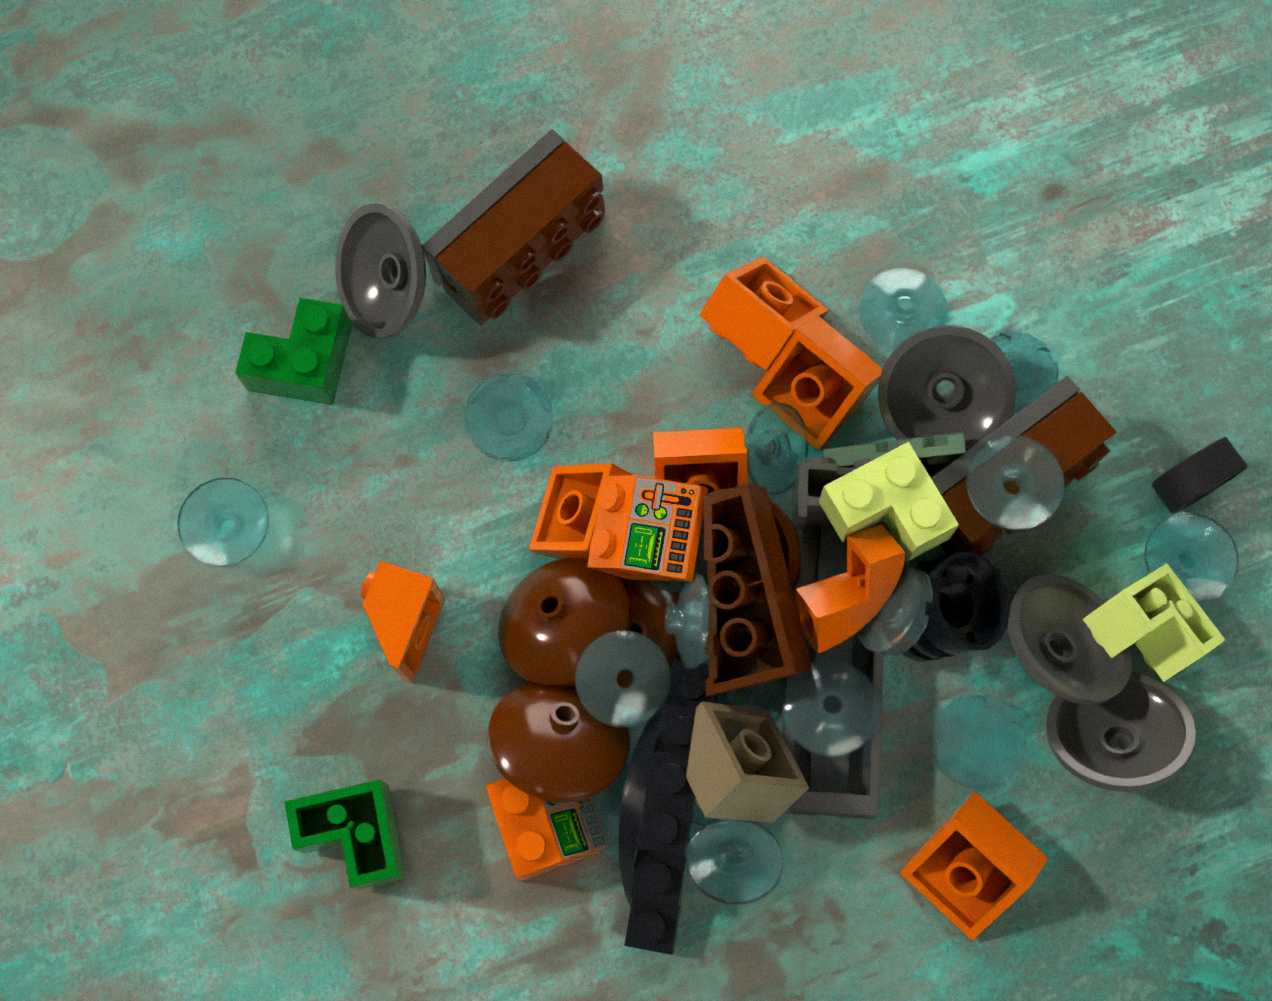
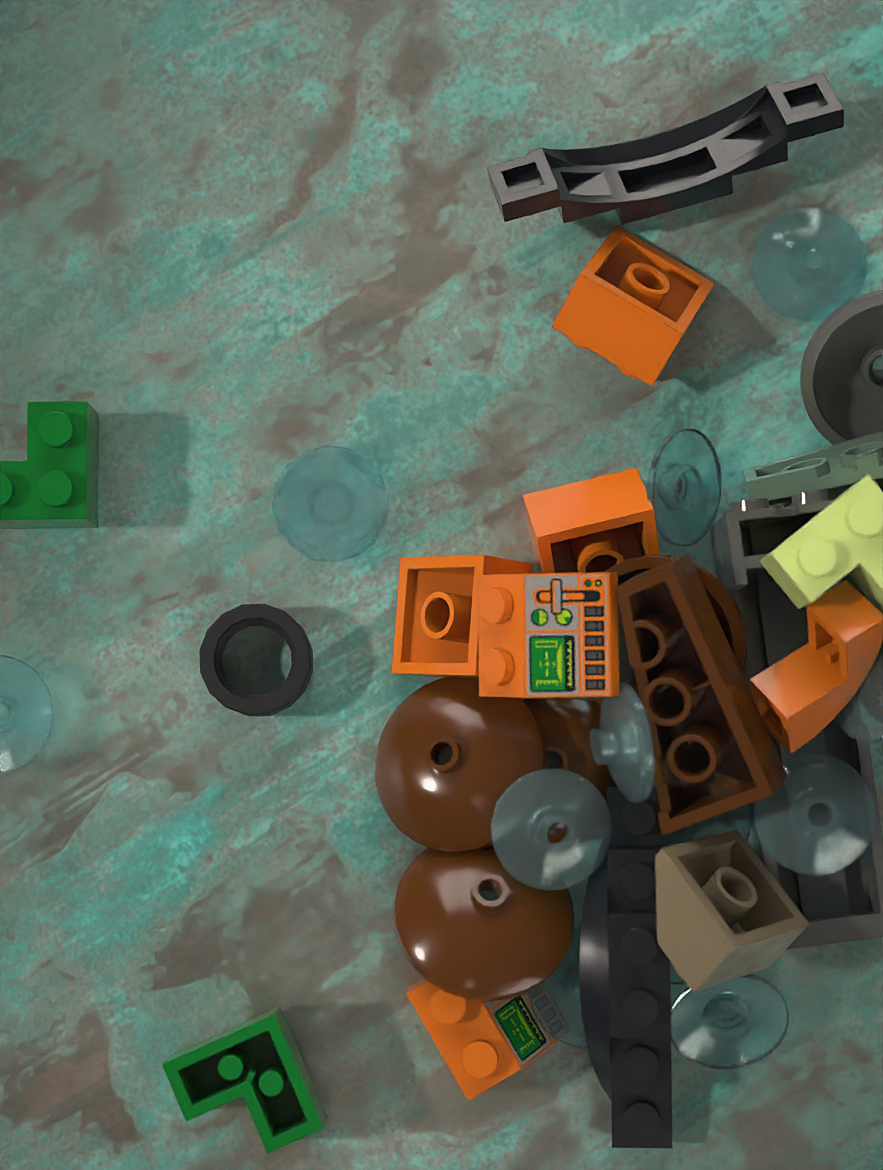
camera: 15 degrees left, 10 degrees up
dark grey dish [335,203,426,338] -> none
orange slope [361,560,445,684] -> none
reddish brown piece [422,129,605,326] -> none
orange slope [751,316,883,451] -> none
none -> black tyre [199,604,313,716]
none -> black piece [487,73,844,225]

